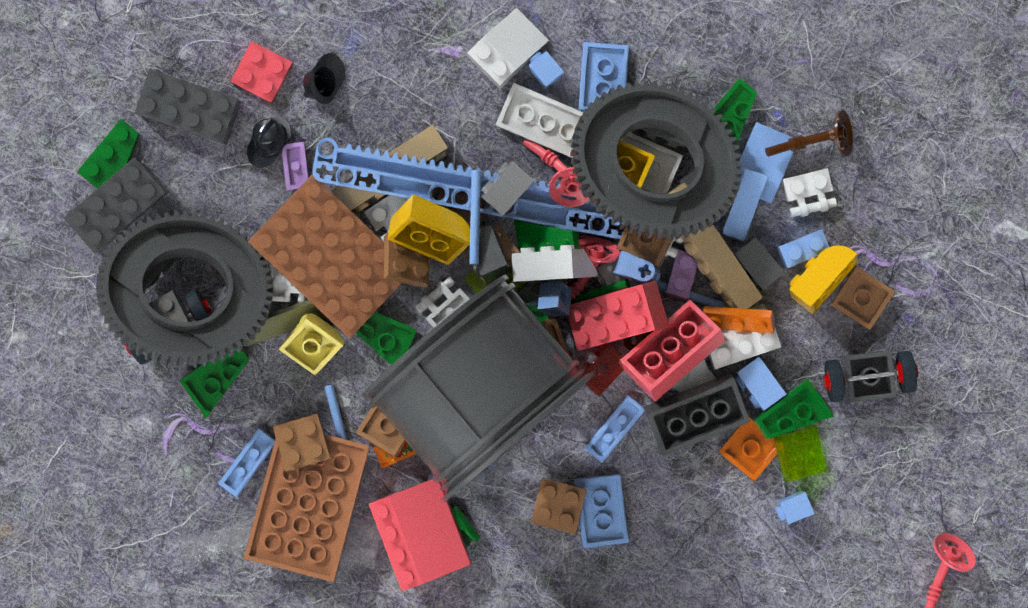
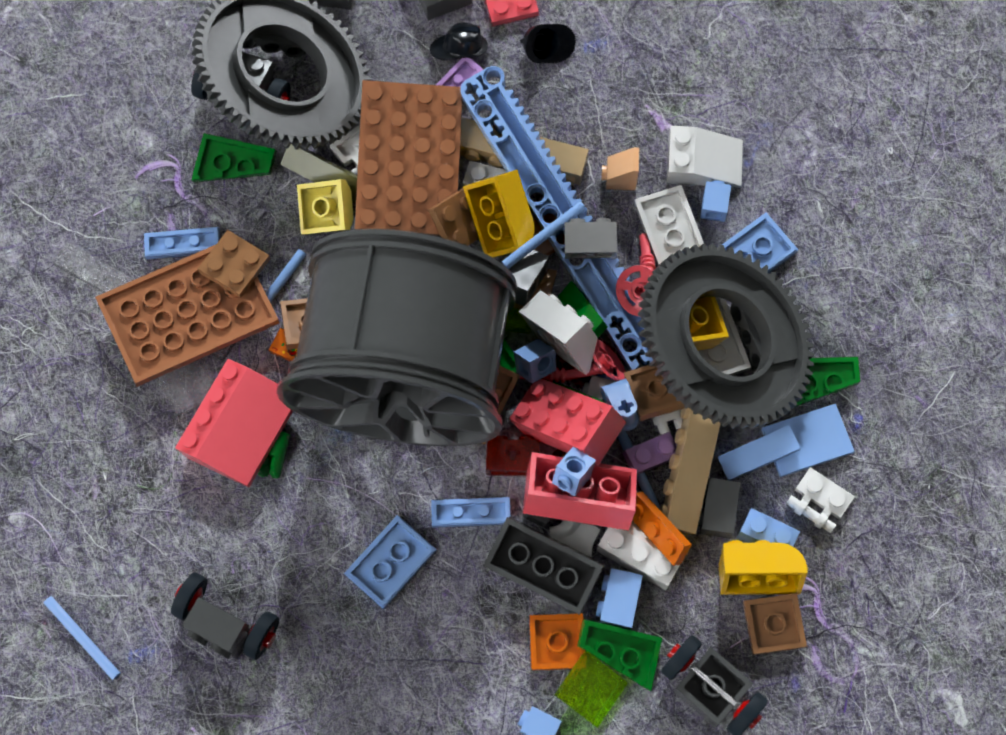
camera: 55 degrees right, 15 degrees down
medium nougat plate [531,477,587,534] -> none
reddish brown dish [765,110,853,157] -> none
none -> light blue brick [552,447,596,497]
none -> light nougat slope [601,147,639,190]

